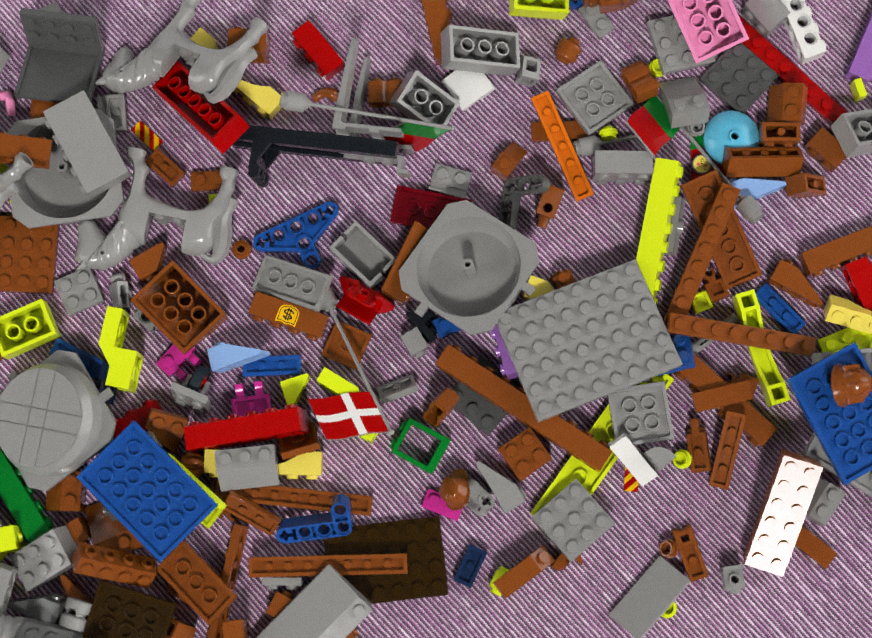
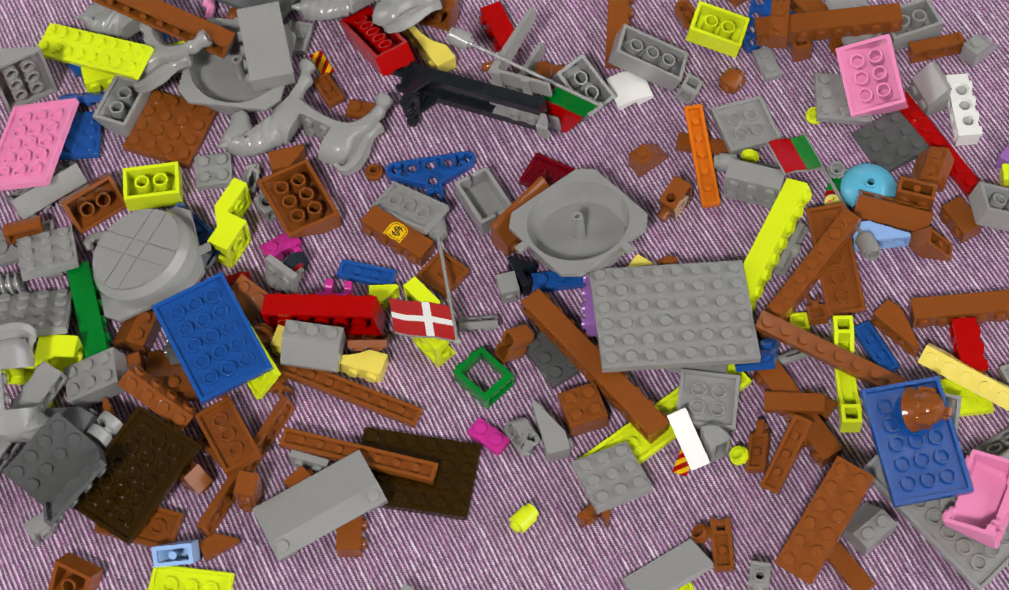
camera: 20 degrees right, 20 degrees down
light blue slope [207,342,270,373] -> none
dark orange tile [223,490,282,536] -> none
blue beam [276,494,353,543] -> none
red piece [336,275,395,325] -> none
light grey plate [428,163,472,198] -> none
dark orange piece [439,469,470,511] -> none
dark blue plate [453,544,488,588] -> none
dark orange slope [493,545,555,599] -> none
dark grey beam [499,174,550,230] -> none
dark orange brick [620,60,660,104] -> none
light grey slope [659,77,710,129] -> none

